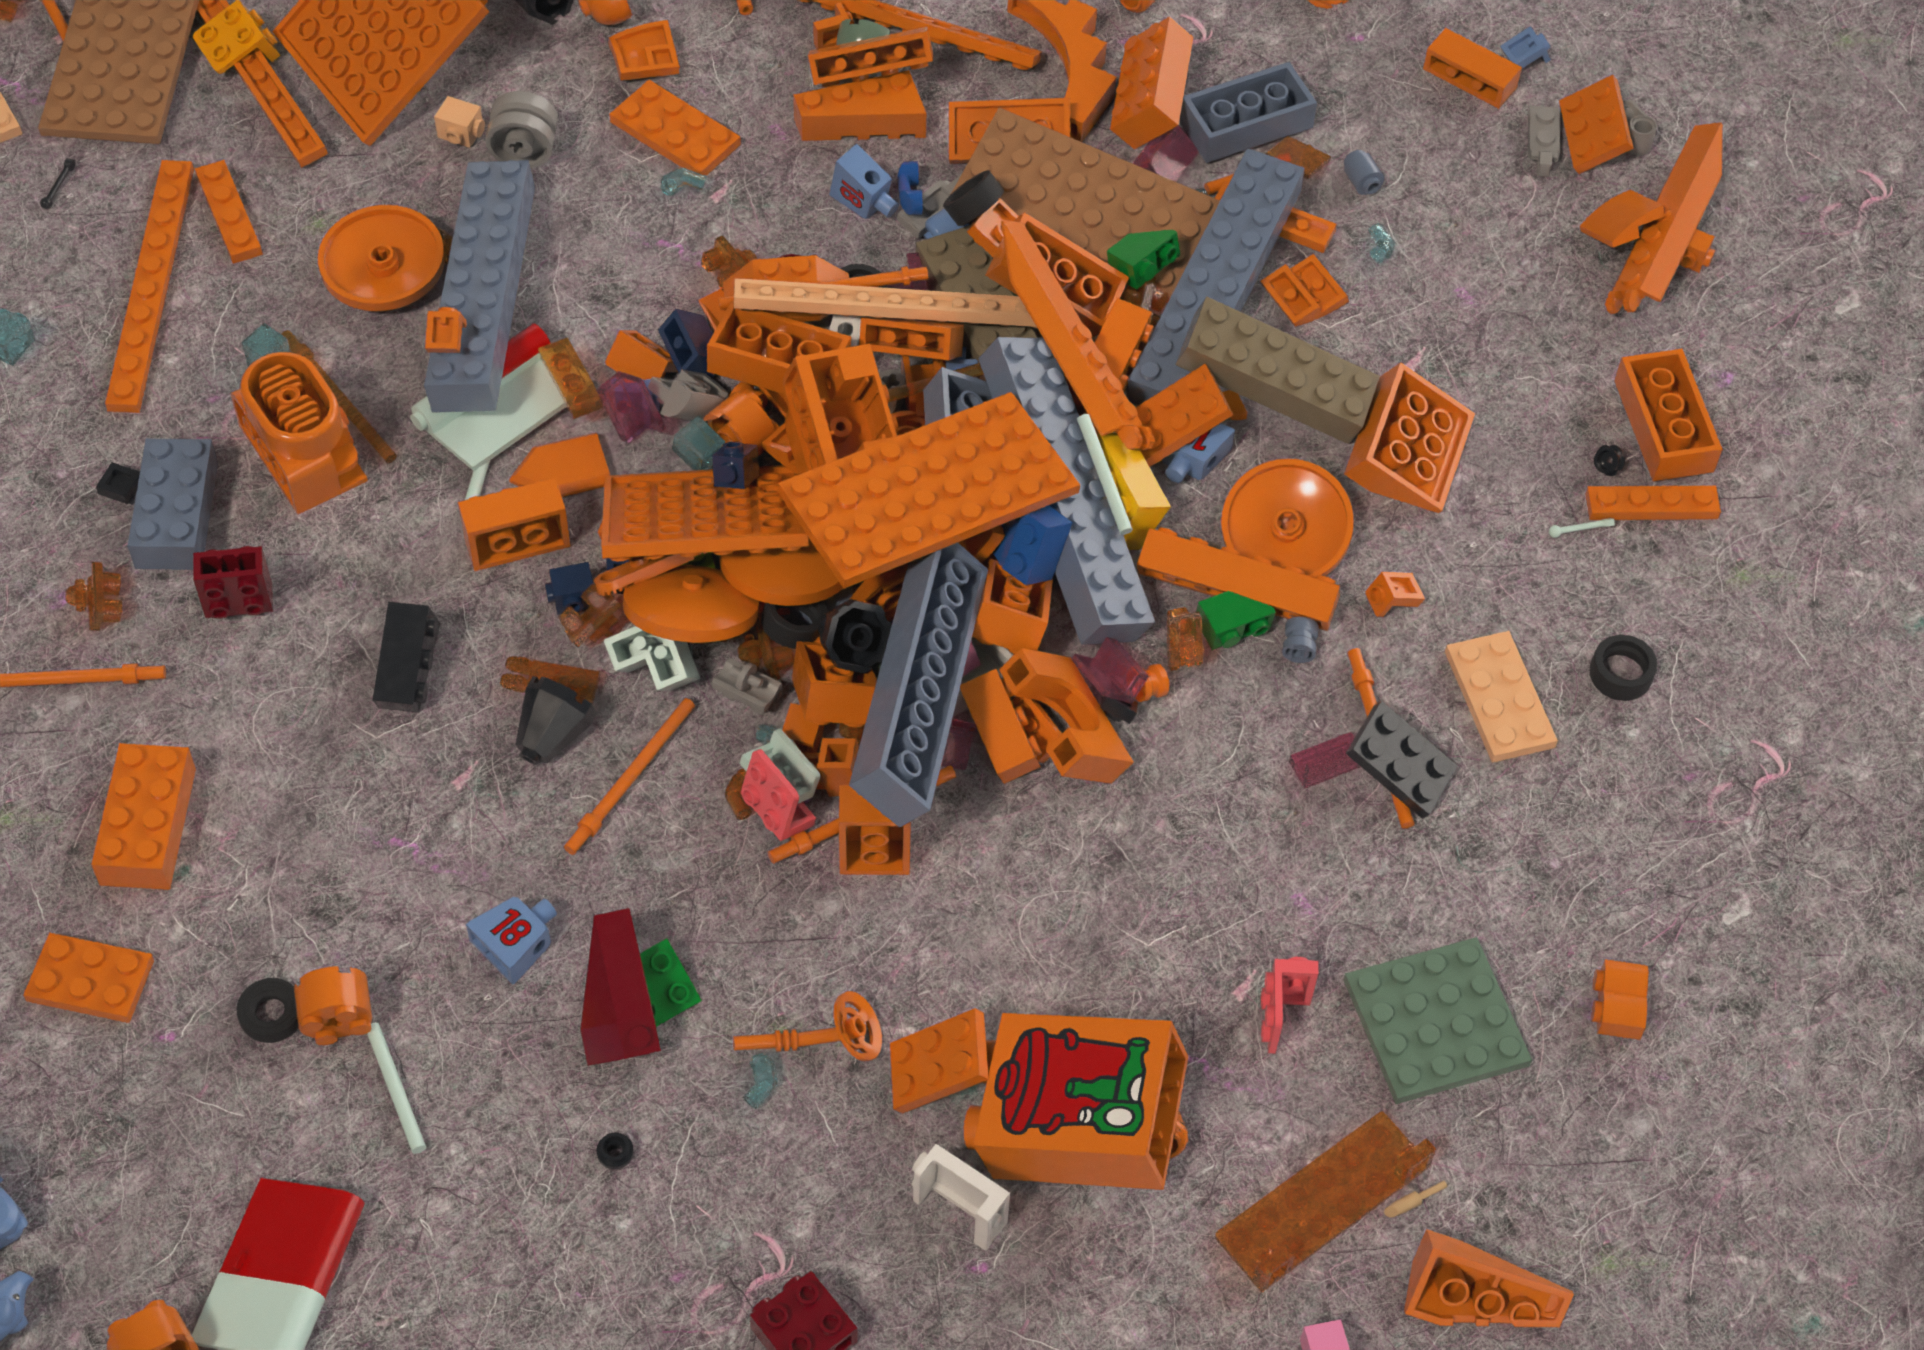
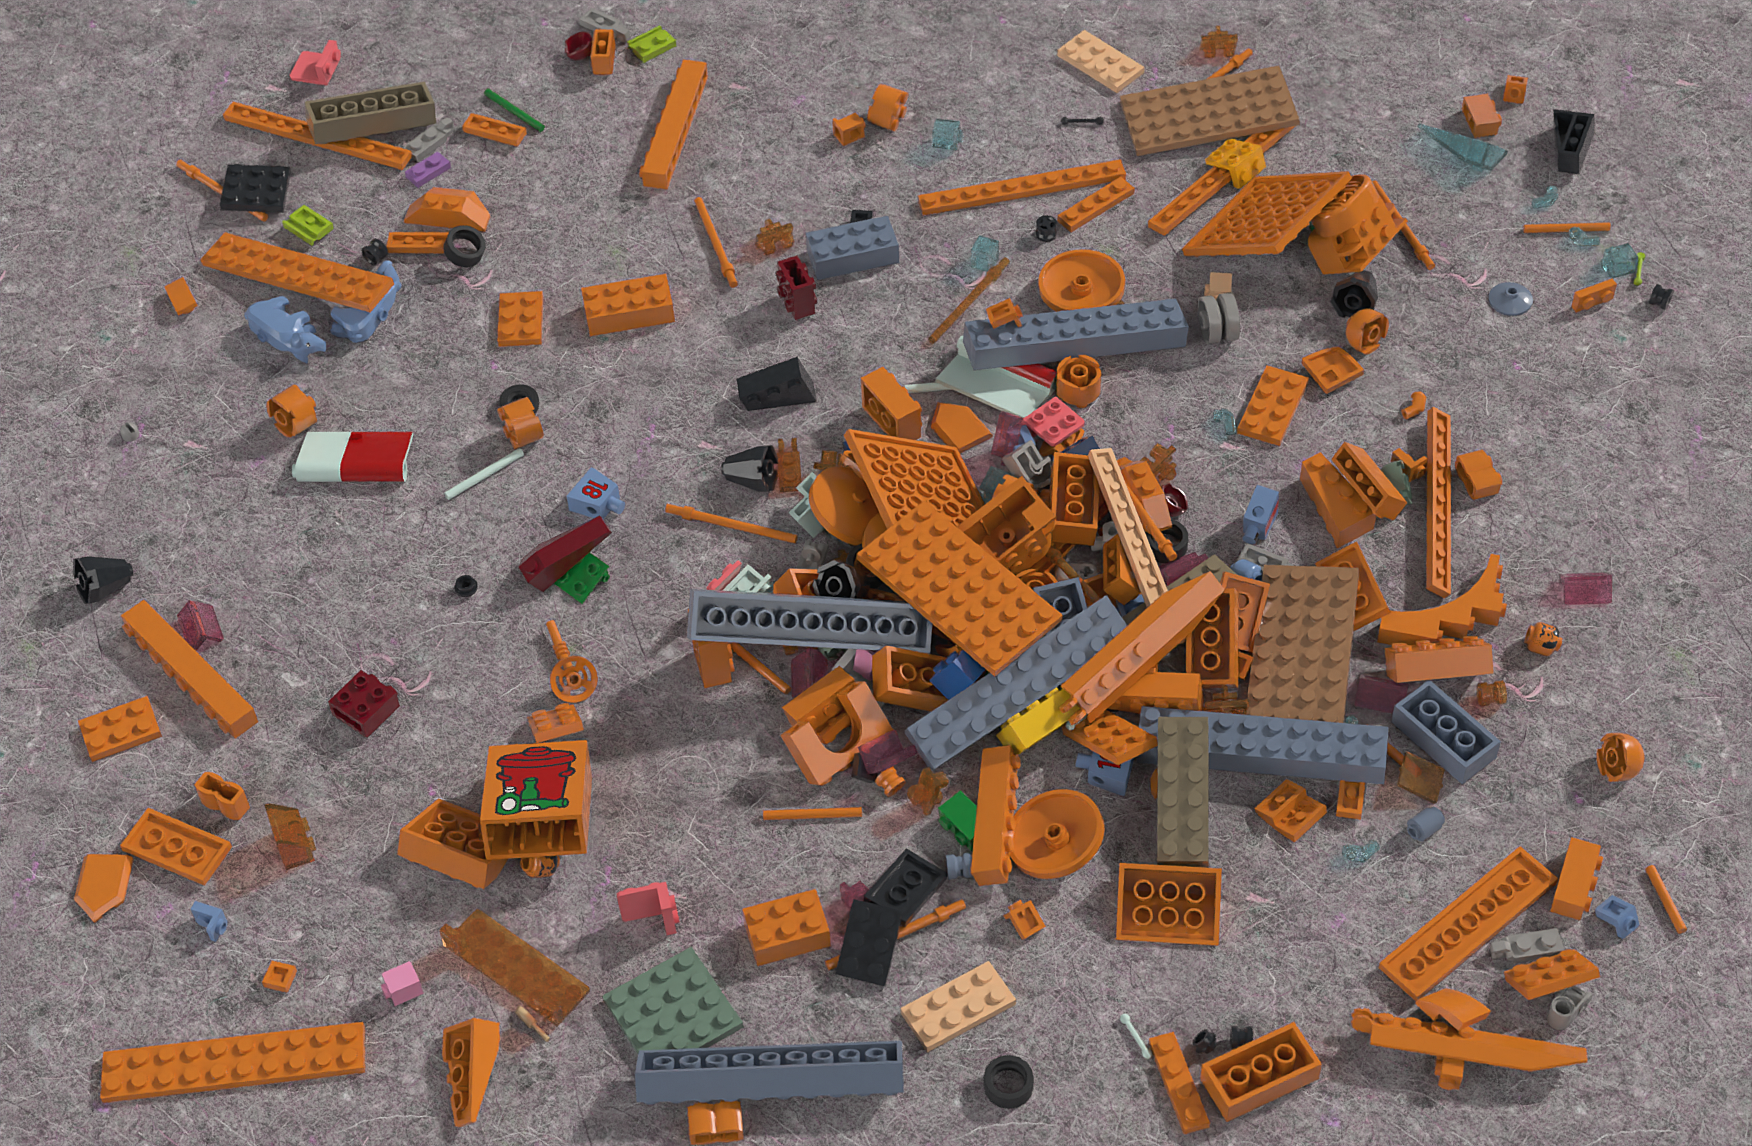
camera: 80 degrees right, 5 degrees down
orange brick [231,352,368,515] -> none
clear orange plate [538,337,604,419] -> none
dark blue brick [712,442,760,489] -> none
clear light blue arm [743,1053,778,1109] -> none
blue bar [897,161,923,215] -> none
white panel [911,1144,1010,1251] -> none
black tyre [943,170,1004,226] -> none
light aqua bar [1077,414,1133,535] -> none
green slope [1107,229,1180,290] -> none
none -> orange slope [397,798,509,889]
none -> sand blue brick [635,1040,904,1105]
none -> orange brick [742,889,831,967]
none -> orange bar [763,807,862,820]
none -> black plate [863,848,948,927]
none -> coral bracket [1022,396,1085,446]
none -> black wheel [1036,215,1057,242]
none -> orange brick [1056,355,1101,408]
none -> black wheel [1230,1026,1253,1051]
none -> orange plate [1378,846,1558,1001]
none -> clear orange wheel [1476,680,1507,707]
none -> orange bar [1645,865,1687,934]

